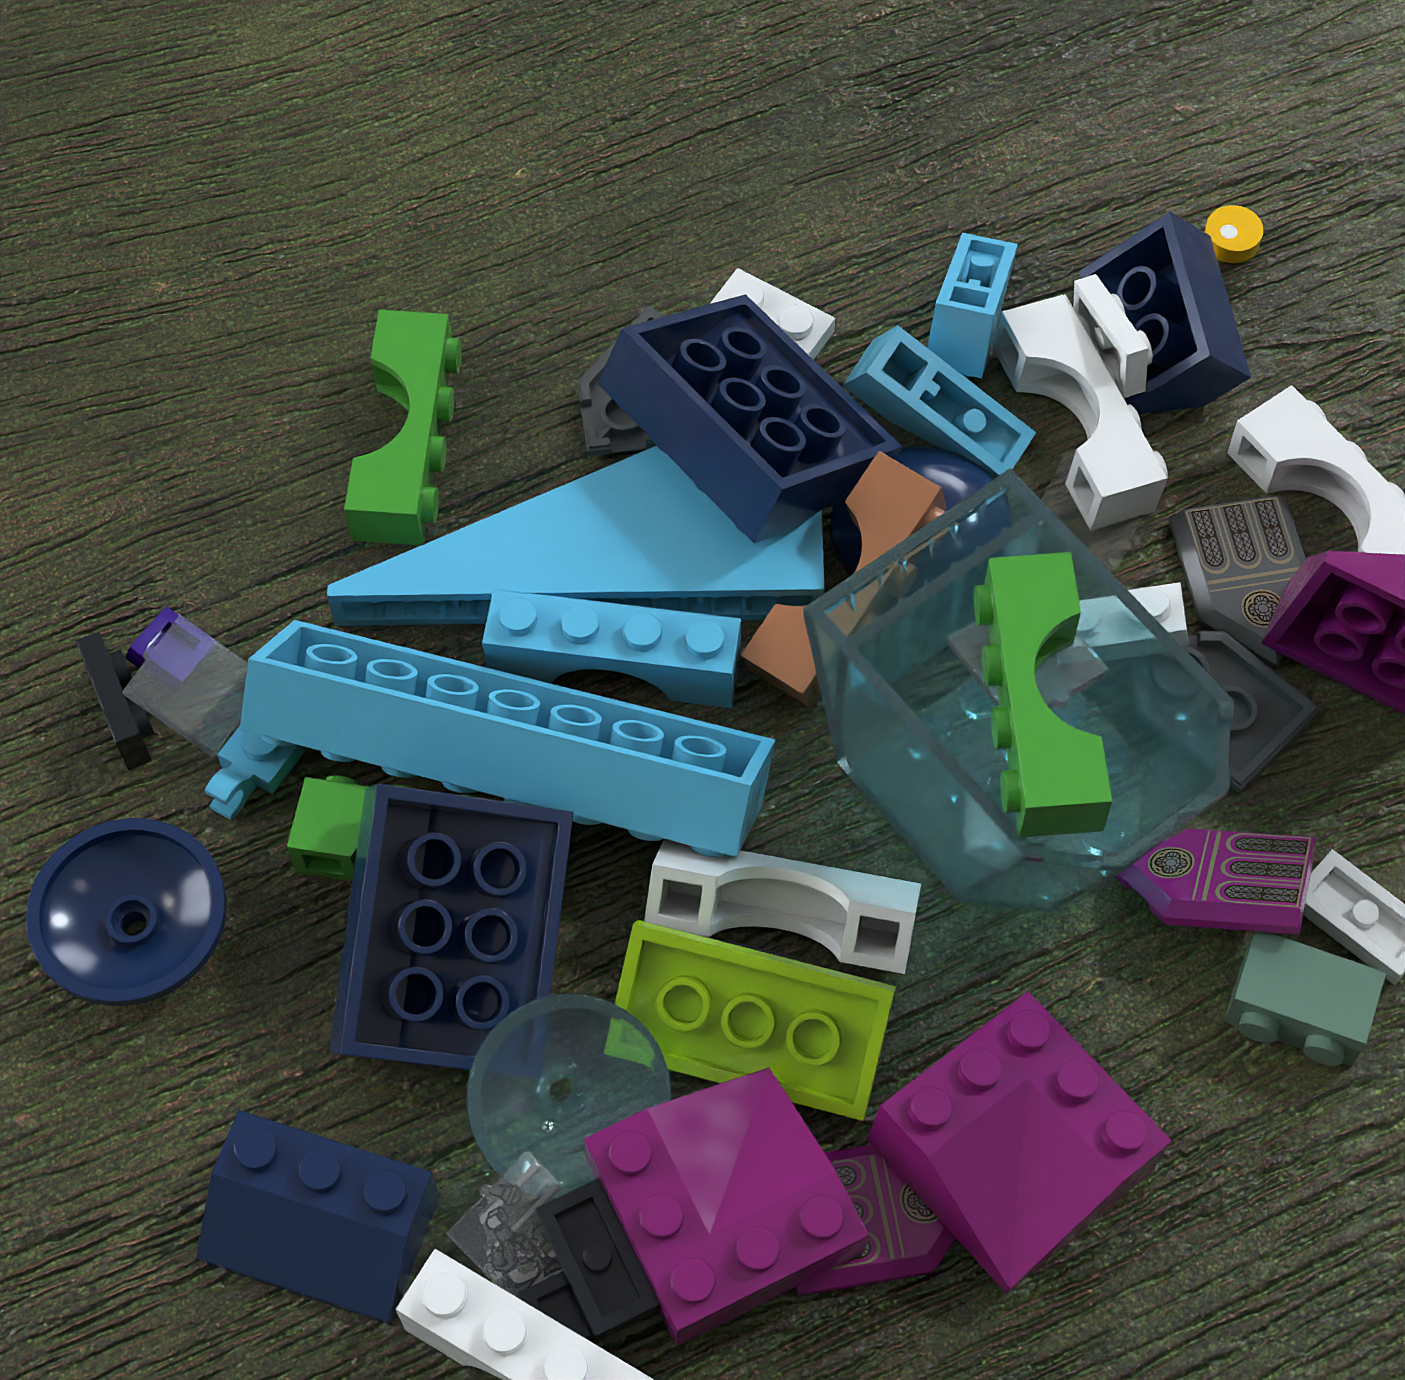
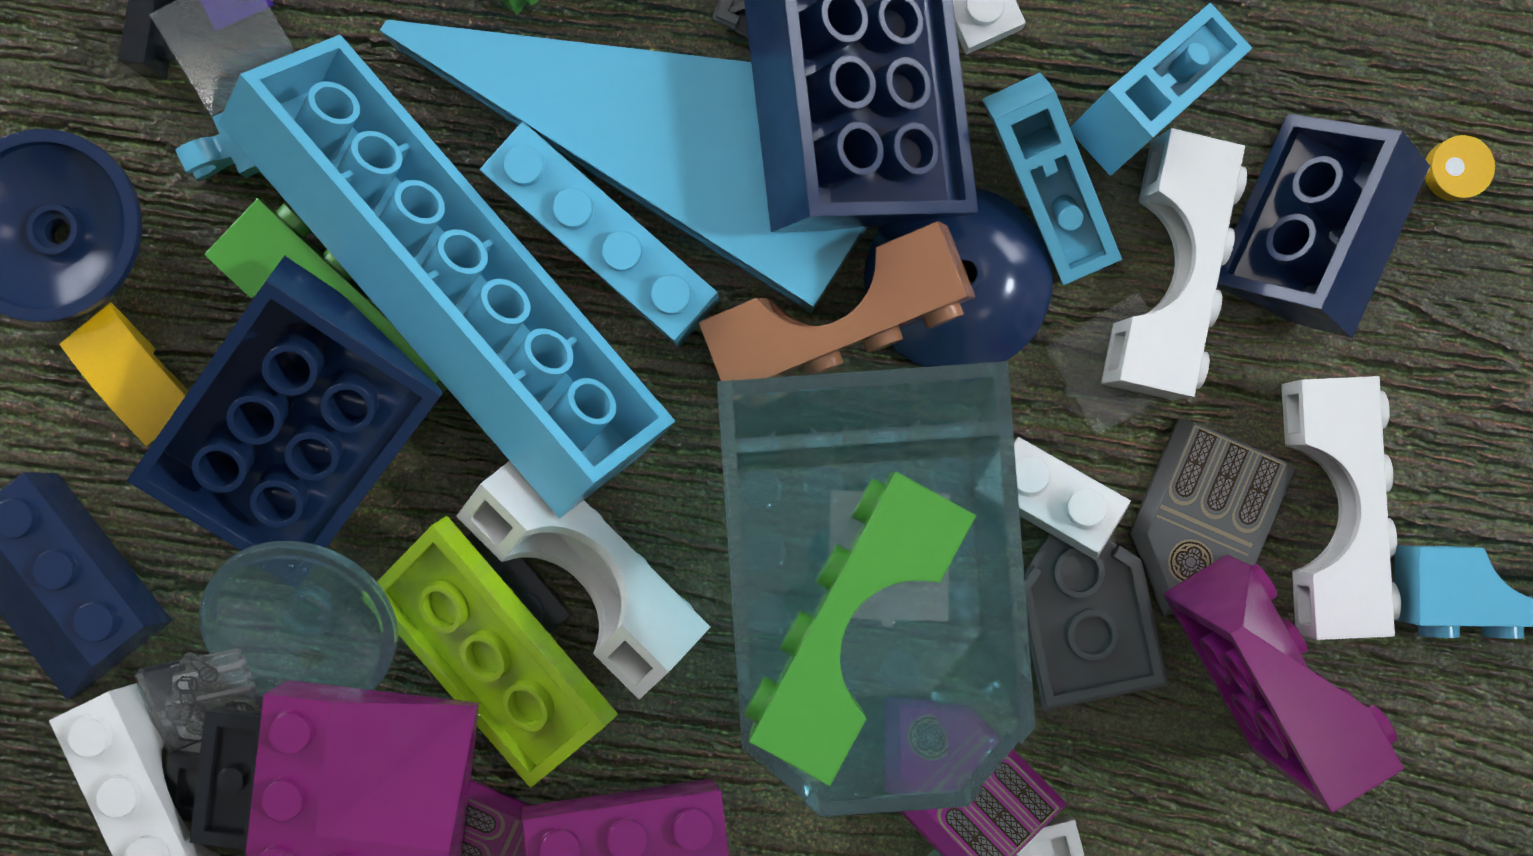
camera: 30 degrees right, 25 degrees up
white plate [1073,274,1153,398] -> none
none -> yellow slope [59,302,189,447]

